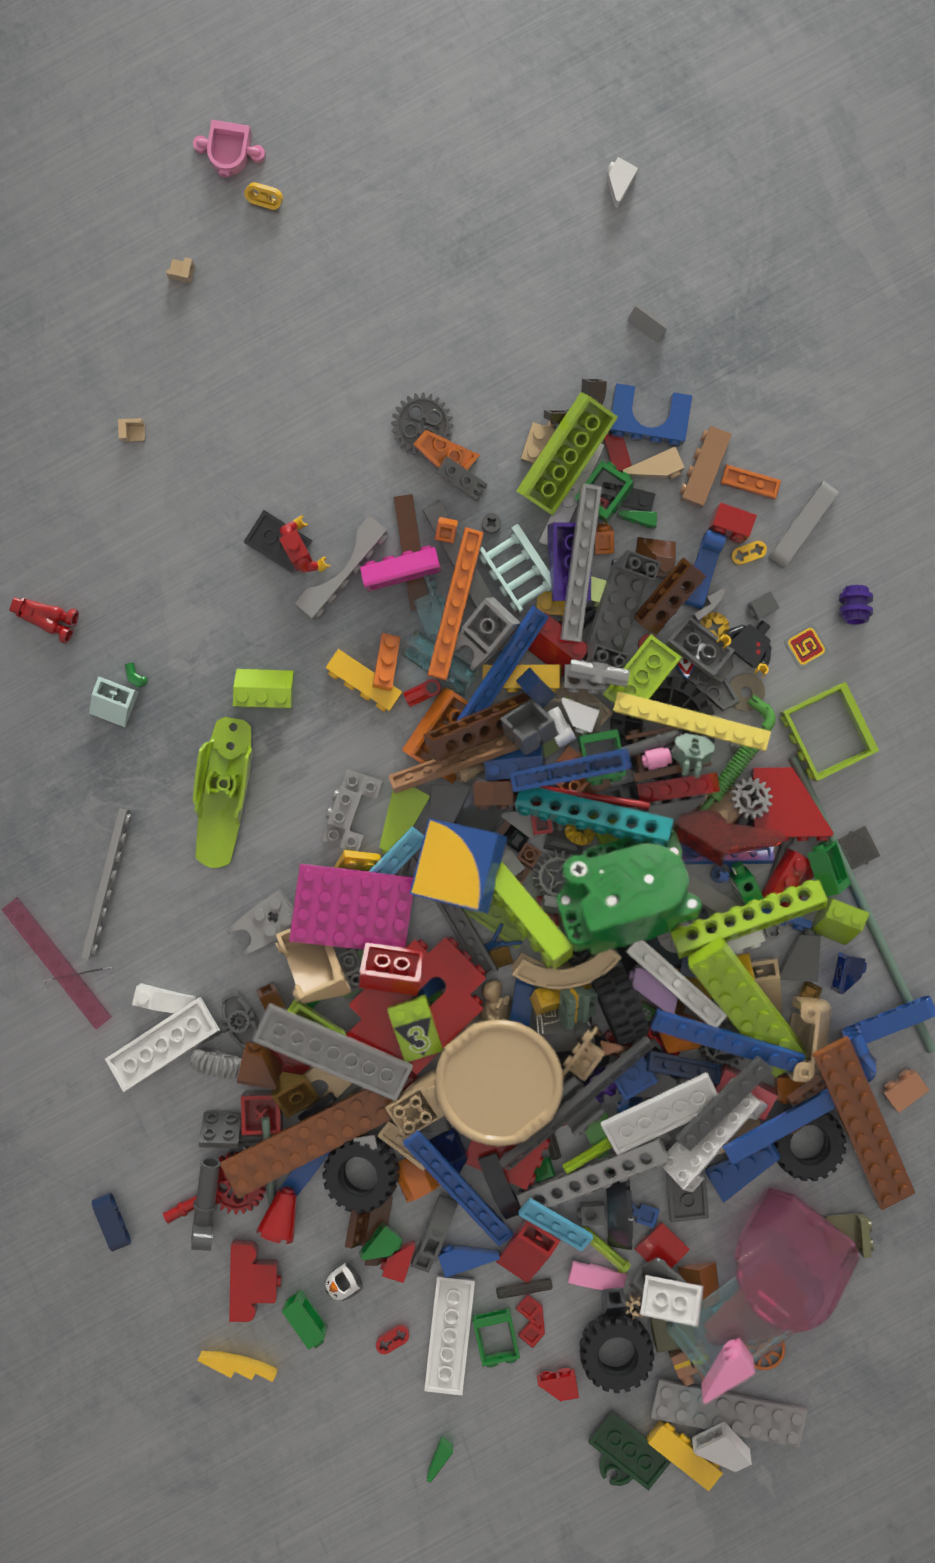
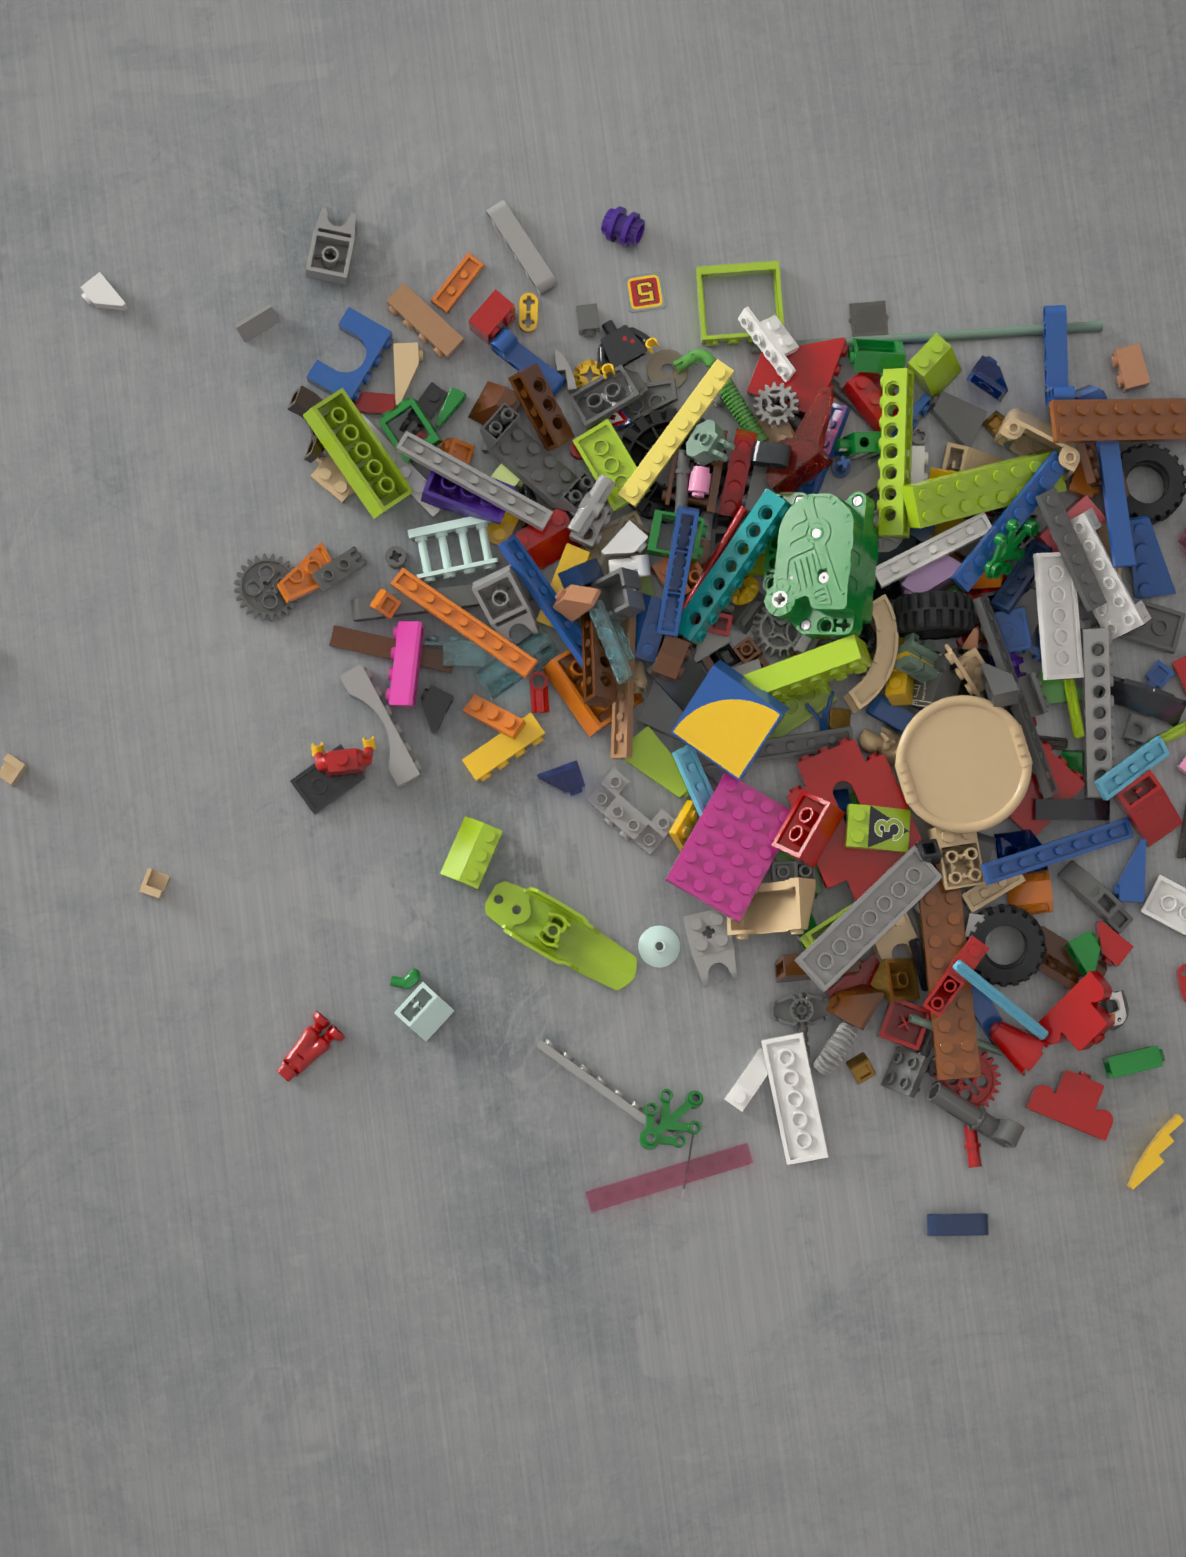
camera: 75 degrees left, 5 degrees down
none -> light grey brick [306,206,356,285]
none -> black slope [420,685,454,735]
none -> clear blue slope [537,760,585,796]
none -> nougat slope [553,584,602,622]
none -> clear light blue bracket [588,600,635,684]
none -> light aqua dish [638,926,680,968]
none -> green plant [639,1089,703,1150]
none -> white bracket [738,307,799,382]
none -> black beam [750,441,792,469]
none -> pearl gold slope [846,1052,876,1085]
none -> black slope [916,839,943,864]
none -> red slope [922,935,989,1018]
none -> medium azure axle [953,960,1048,1040]
none -> dark grey slope [980,663,1021,707]
none -> green plant [984,518,1040,579]
none -> red brick [1038,971,1115,1051]

